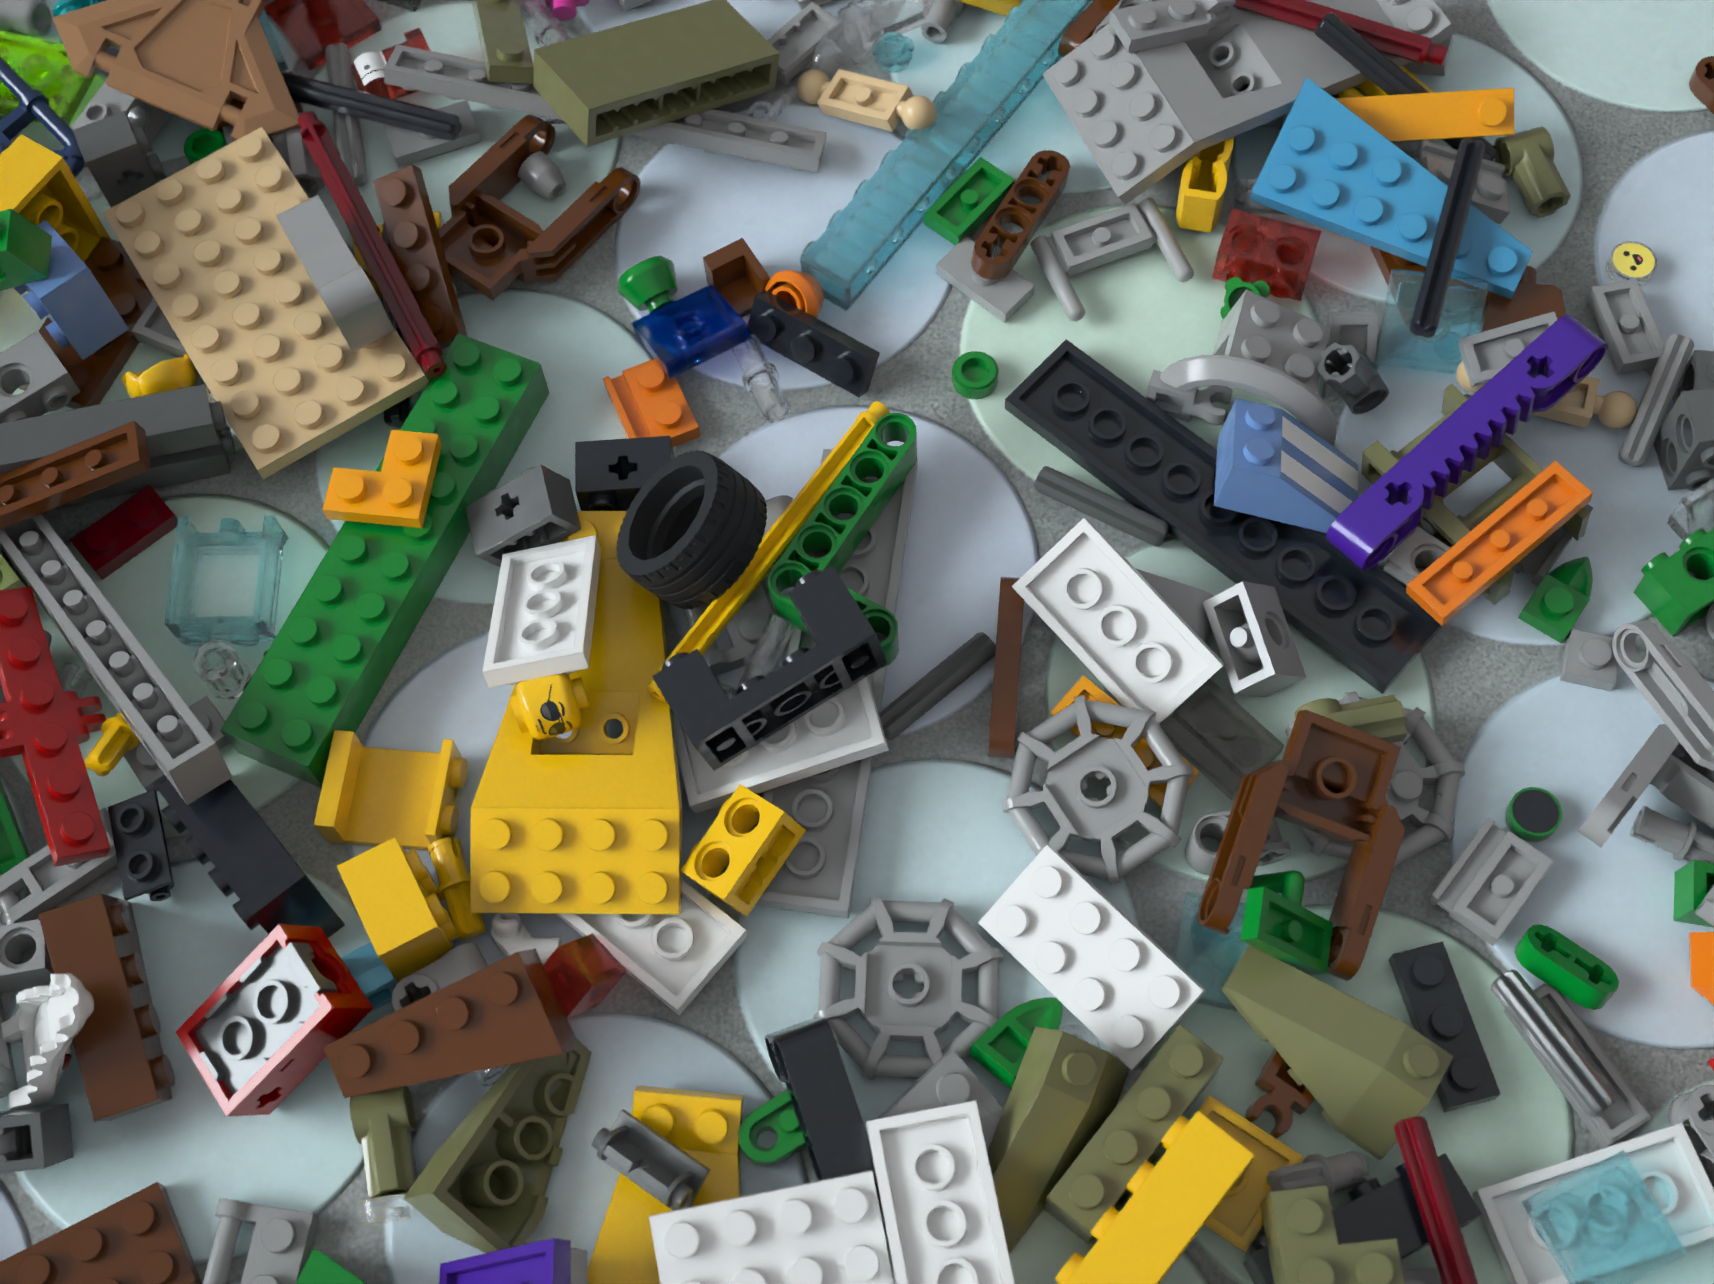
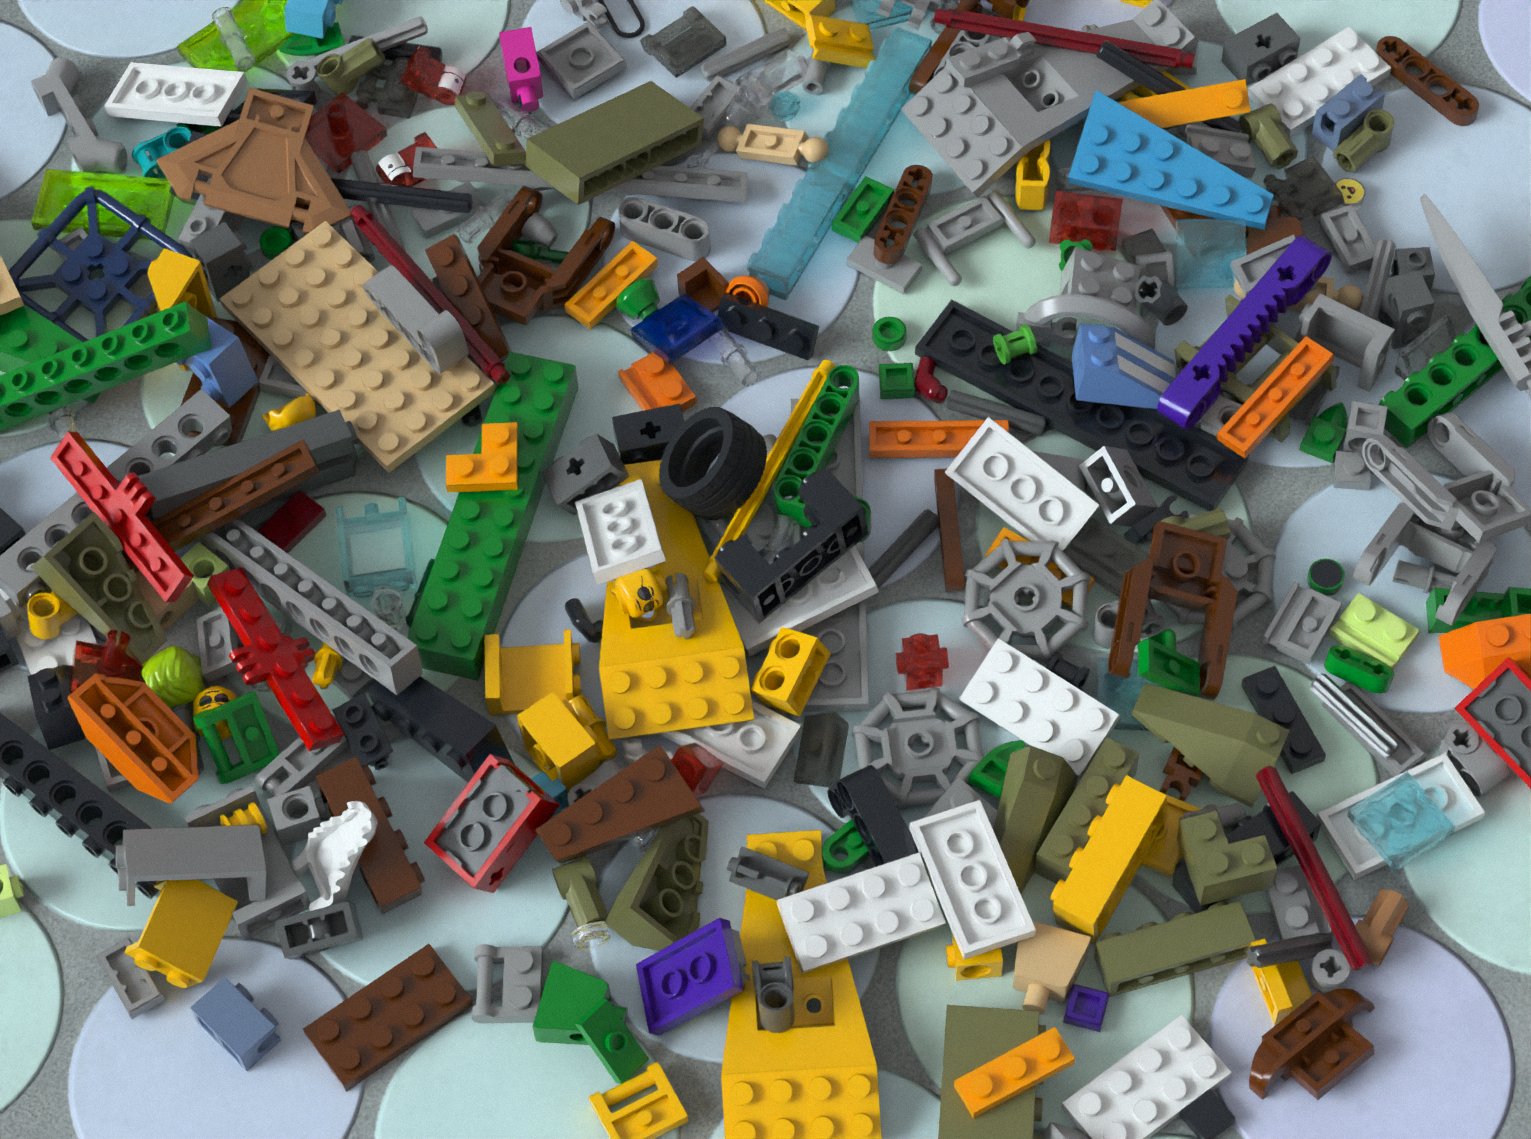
camera: 10 degrees left, 5 degrees down
black axle [1409,138,1486,338] -> none
none -> clear pin [457,188,515,244]
none -> dark green plate [508,240,569,264]
none -> light orange plate [564,241,658,330]
none -> black arm [565,598,603,643]
none -> light grey beam [618,197,711,261]
none -> light grey axle [665,573,696,640]
none -> clear smoke slope [794,712,849,788]
none -> orange plate [869,420,1009,458]
none -> green tile [879,363,915,399]
none -> clear red brick [895,633,949,691]
none -> dark red arm [914,357,948,403]
none -> bright green bush [993,324,1037,365]
none -> black bush [1046,652,1090,690]
none -> clear smoke tile [1121,228,1166,265]
none -> black plate [1123,495,1188,546]
none -> dark grey brick [1221,13,1300,85]
none -> white plate [1248,27,1391,138]
none -> clear smoke plate [1263,156,1345,222]
none -> light grey panel [1295,294,1395,392]
none -> sand blue brick [1312,74,1386,151]
none -> yellowish green plate [1328,593,1420,669]
none -> olive piece [1333,109,1394,172]
none -> light grey brick [1343,401,1388,453]

